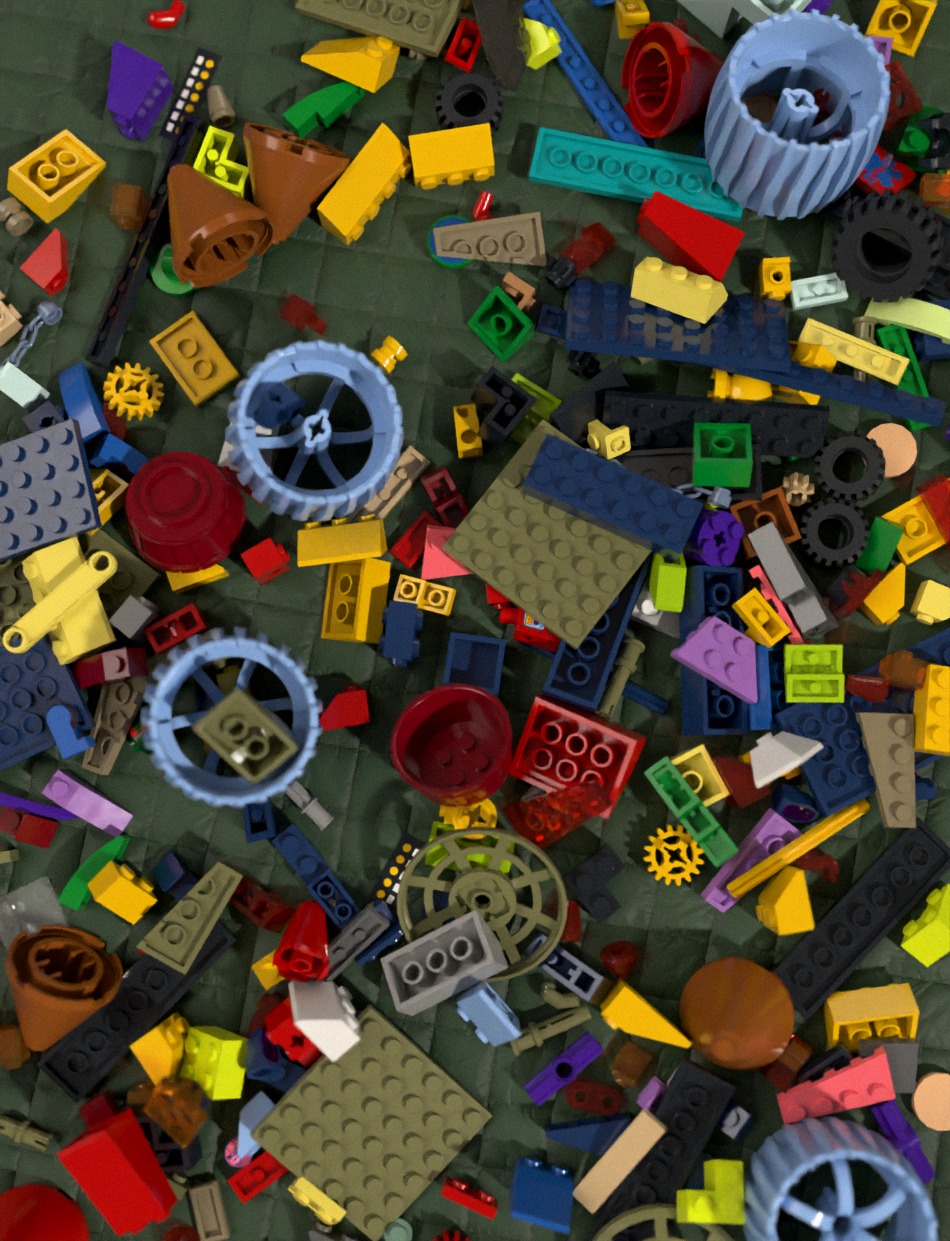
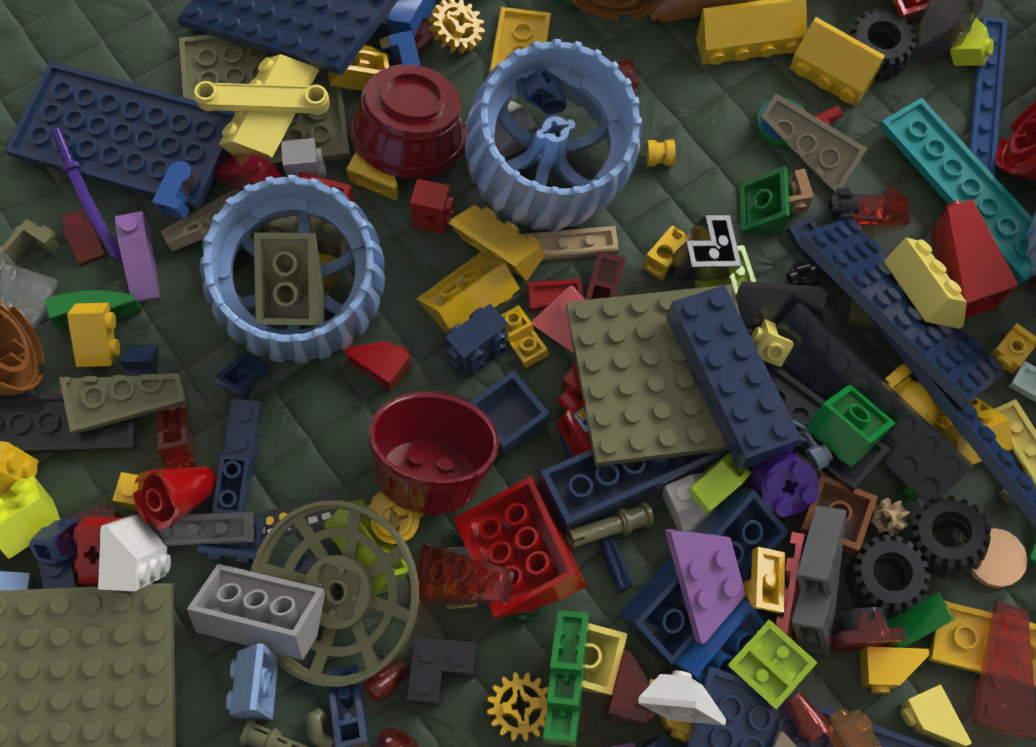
camera: 40 degrees right, 15 degrees down
light grey axle [285,781,334,831] -> none

